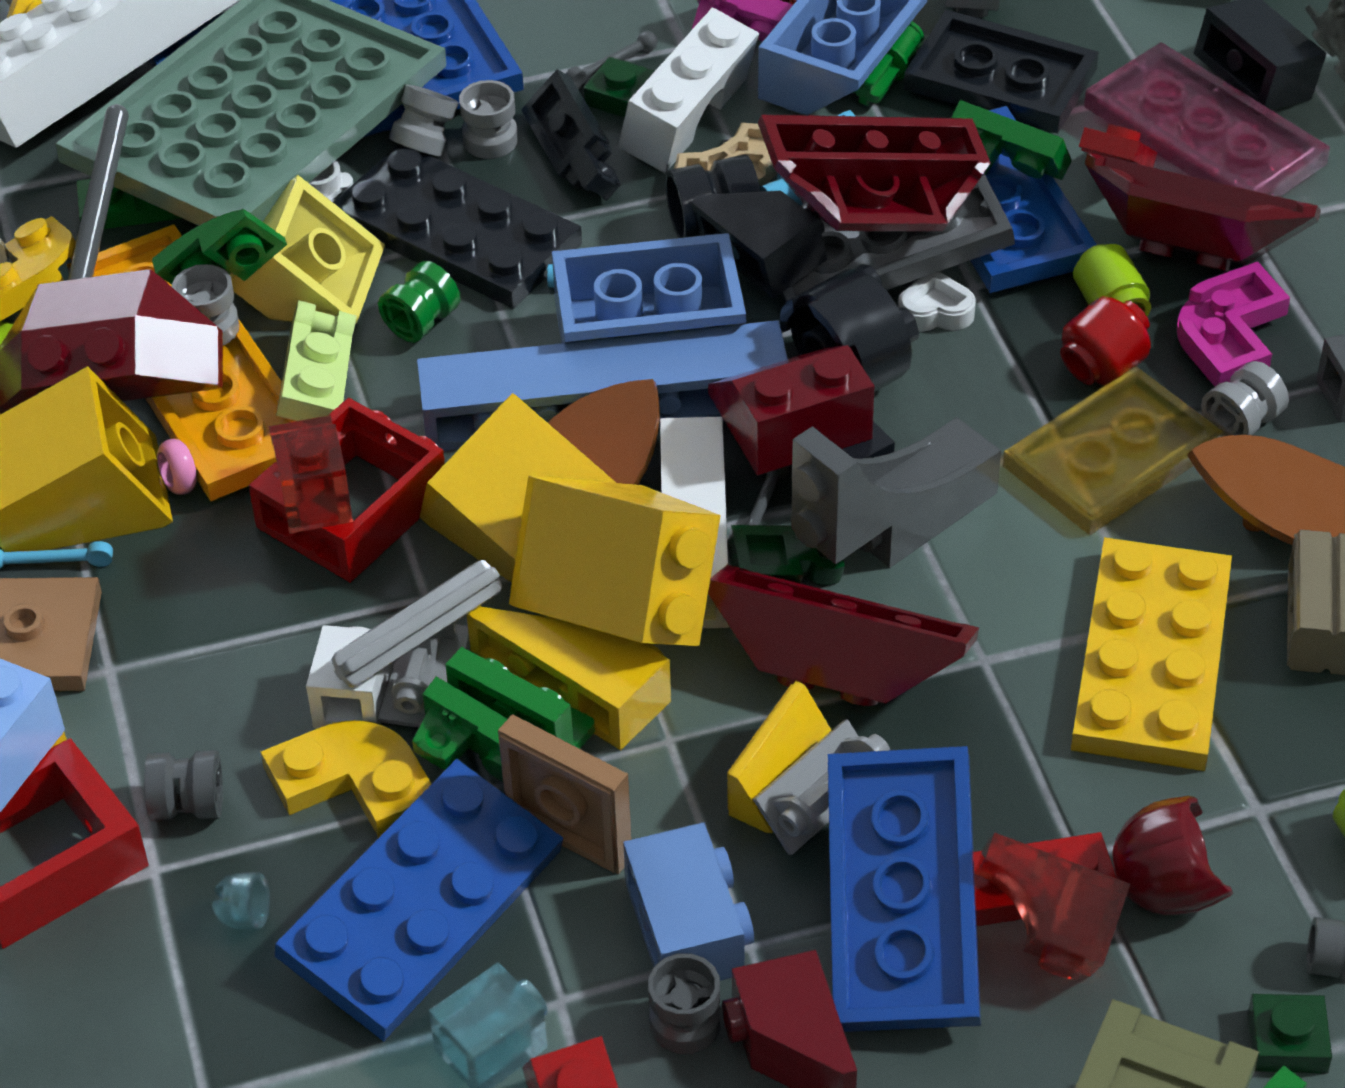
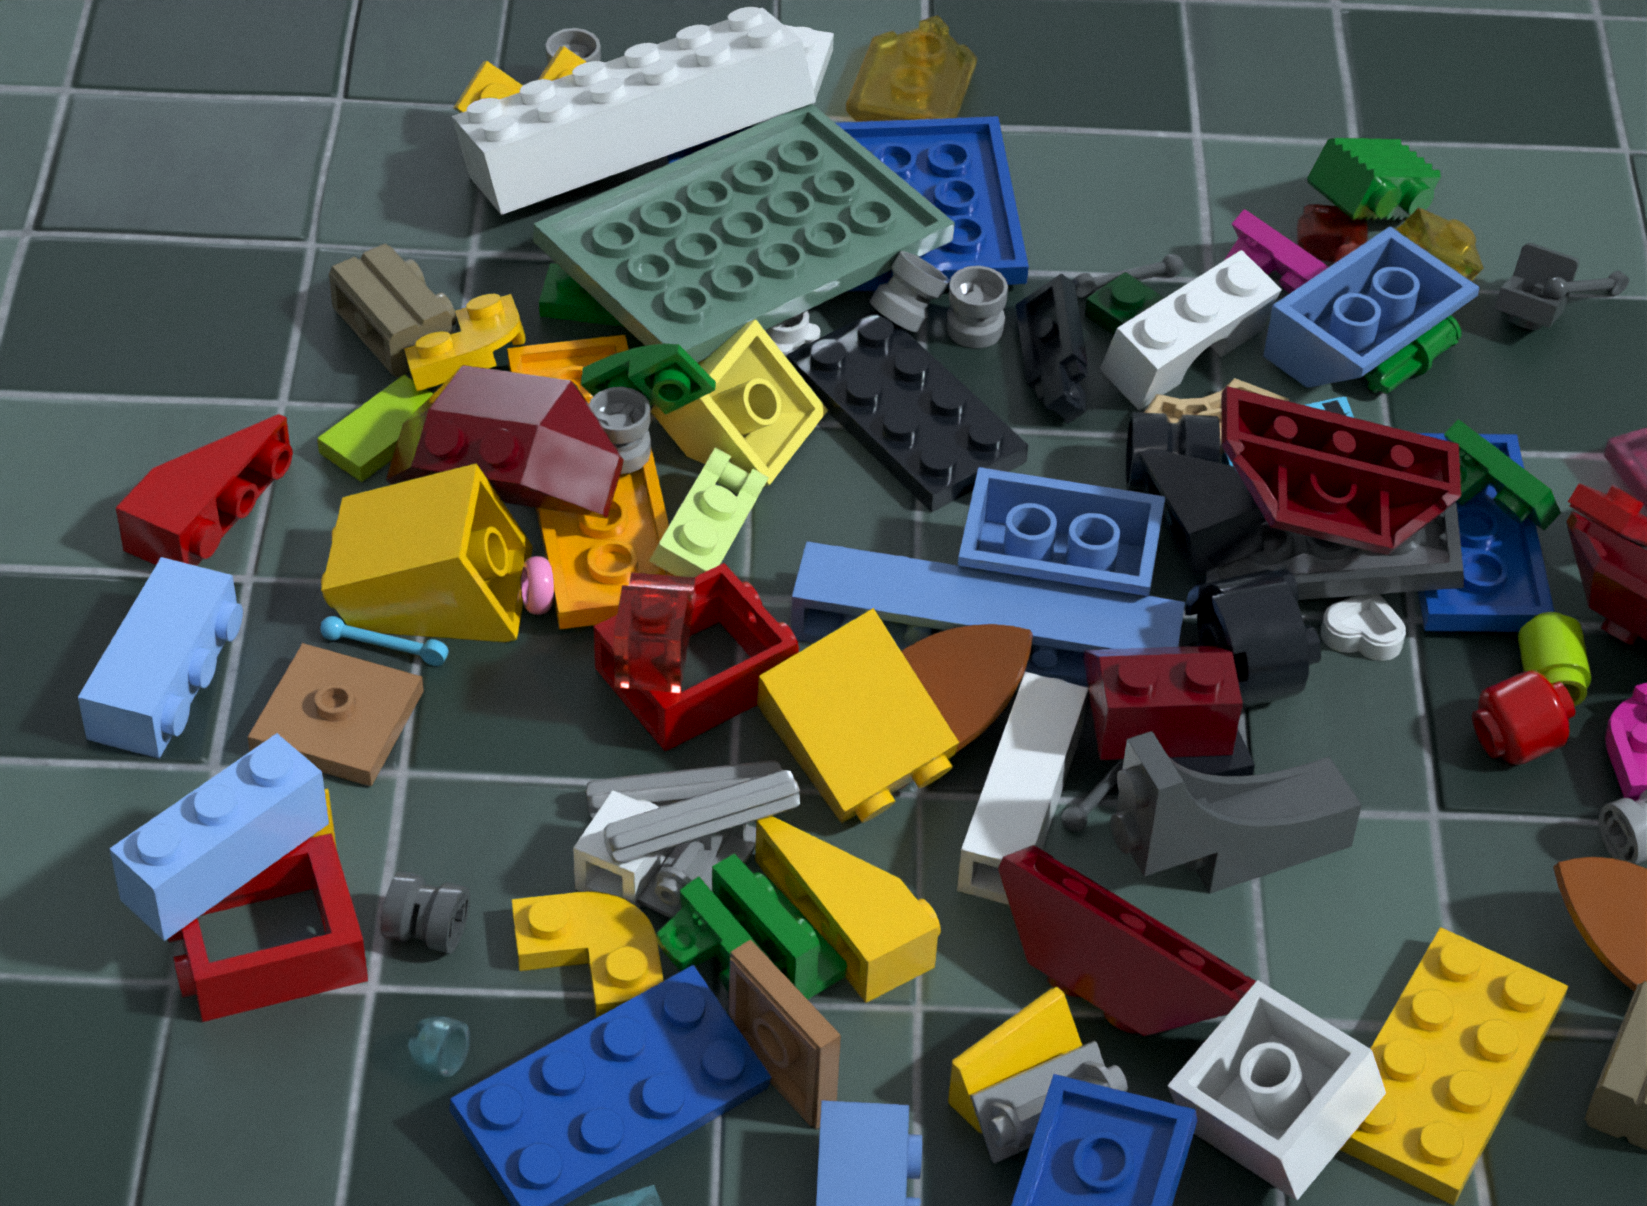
camera: 15 degrees right, 0 degrees up
dark grey piece [68,104,129,280] -> none
green wheel [377,261,461,343] -> none
yellow slope [509,475,721,646] -> none
dark green plate [727,525,845,585] -> none
black plate [904,9,1099,134] -> none
clear yellow tile [1003,366,1224,535] -> none
none -> light grey axle [586,760,782,818]
none -> white brick [1167,980,1386,1201]

